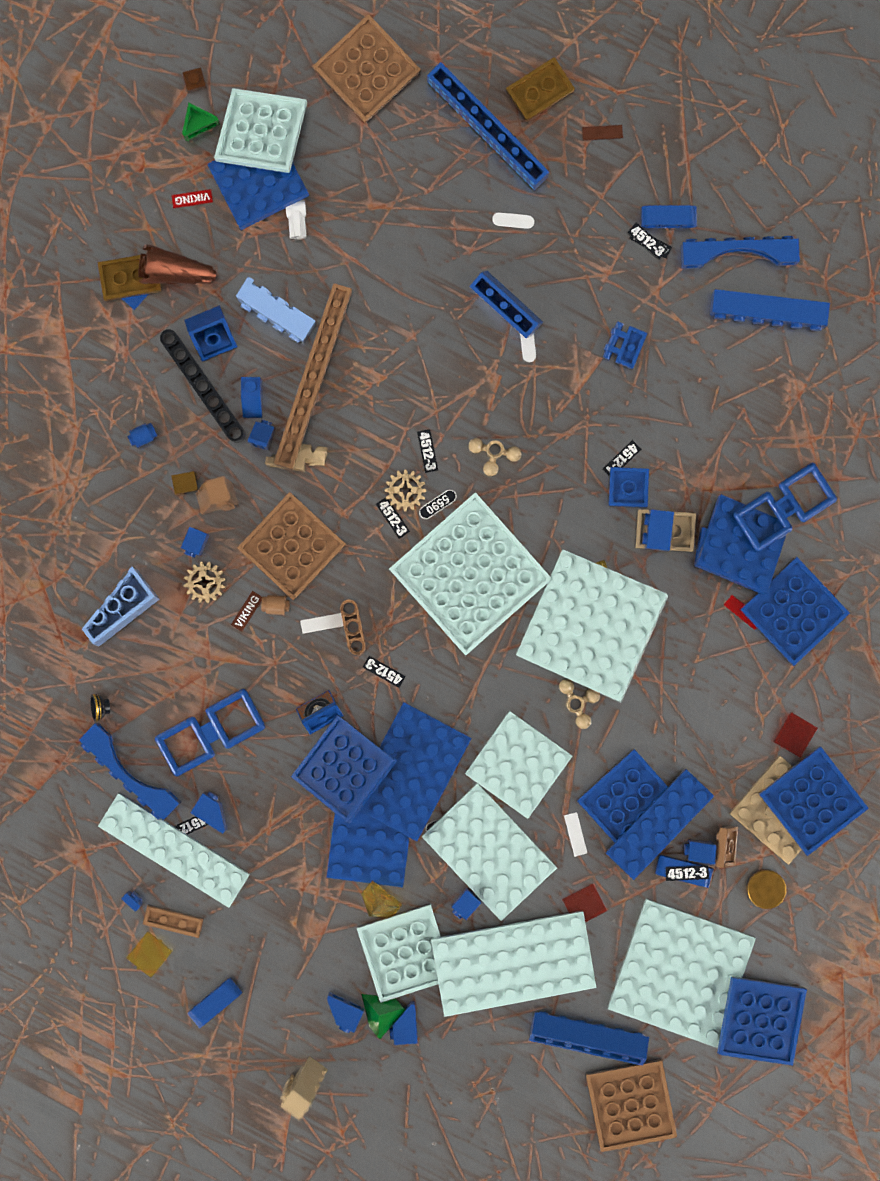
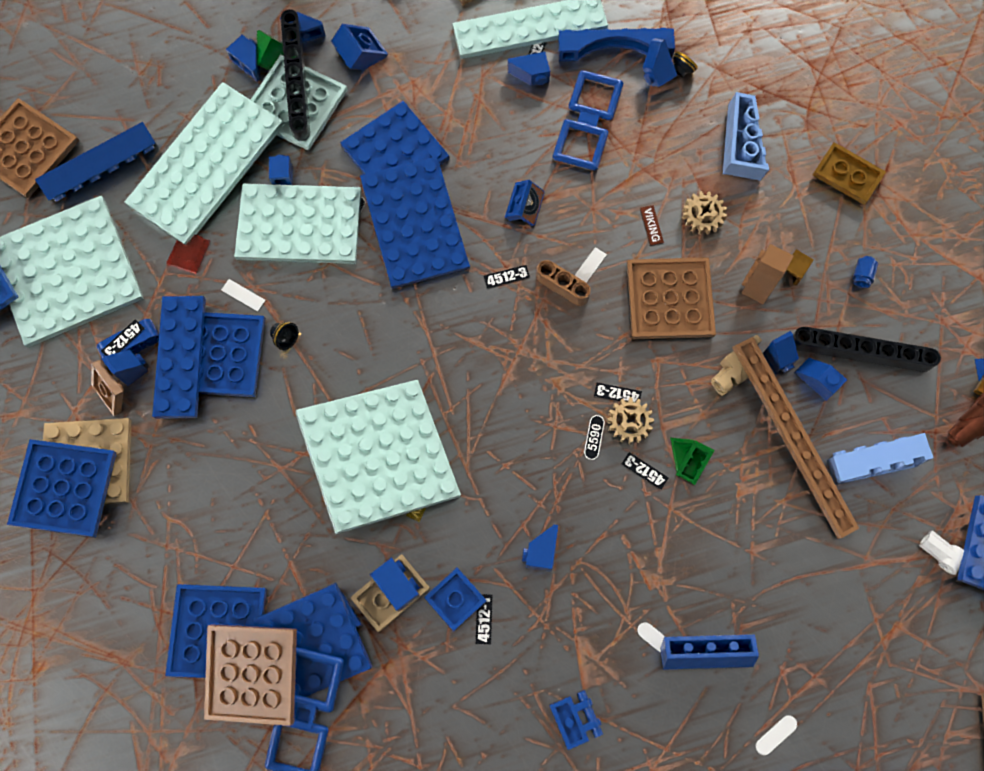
camera: 135 degrees right, 15 degrees down
blue brick [181,527,209,558] -> none
blue slope [184,305,237,361] -> none
medium nougat brick [261,595,290,615] -> none
blue plate [291,715,397,824] -> none
clear yellow slope [361,880,402,918] -> none
light aqua plate [389,492,552,656] -> none
light aqua plate [465,711,572,819] -> none
tan piece [468,438,522,476] -> none
tan piece [559,679,600,729] -> none
red sticker [724,595,756,630] -> none
pearl gold tile [746,869,786,909] -> none
clear red piece [773,712,818,758] -> none
none -> medium nougat plate [204,624,297,726]
none -> black piece [270,322,299,351]
none -> black beam [281,9,310,141]
none -> blue slope [331,24,388,70]
none -> blue slope [522,525,558,572]
none -> blue slope [642,38,677,87]
none -> green slope [670,437,714,485]
none -> pearl gold plate [813,142,886,205]

